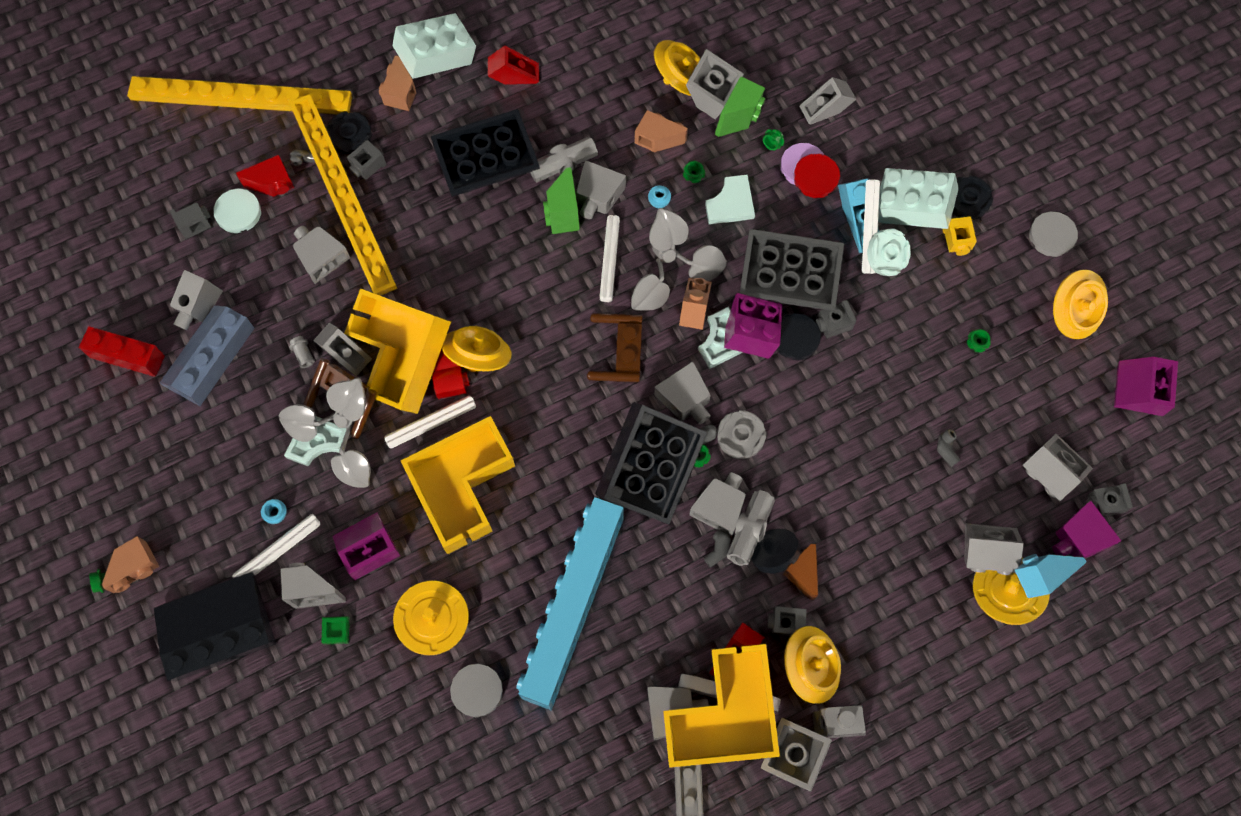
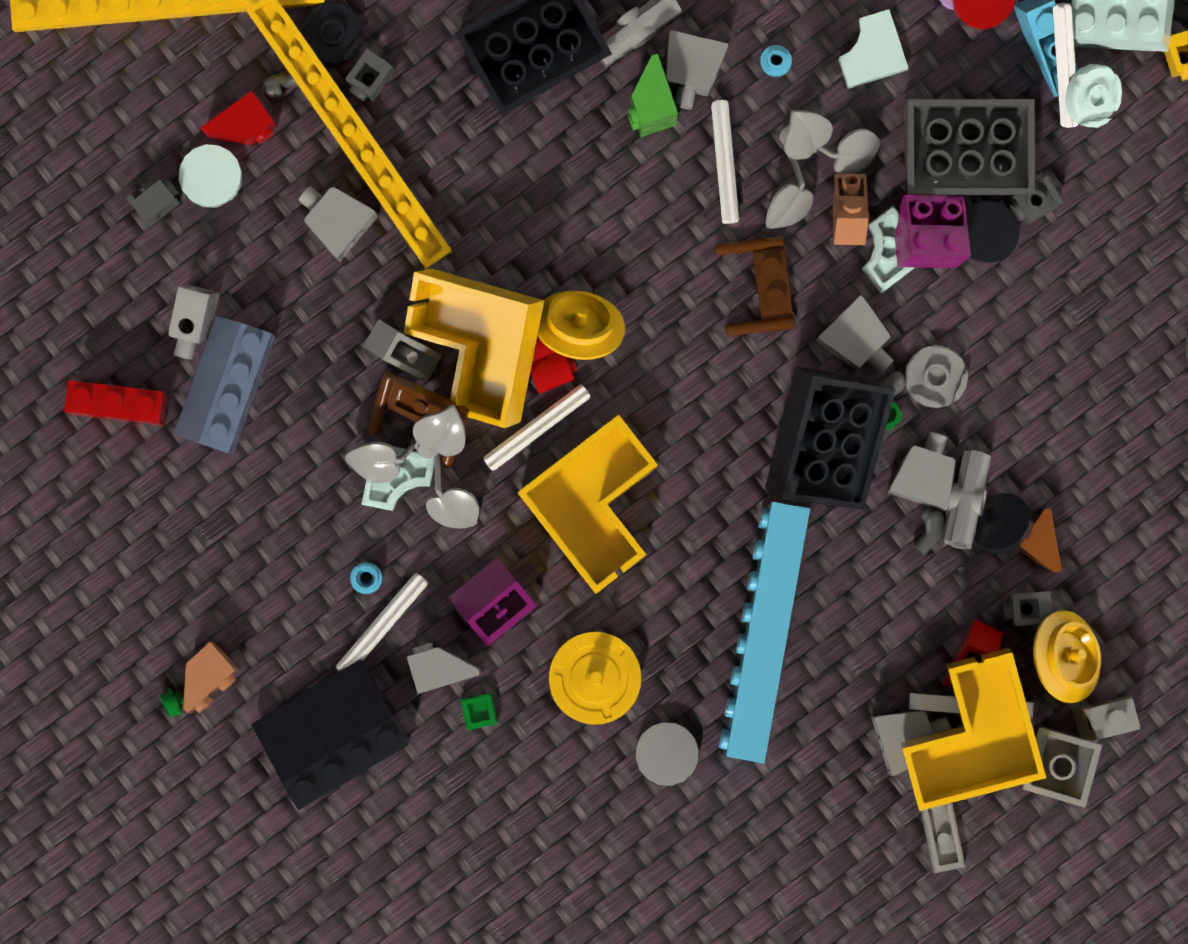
camera: 10 degrees left, 15 degrees up
light grey pin [289,336,315,368] -> none
green plate [683,161,705,183] -> none

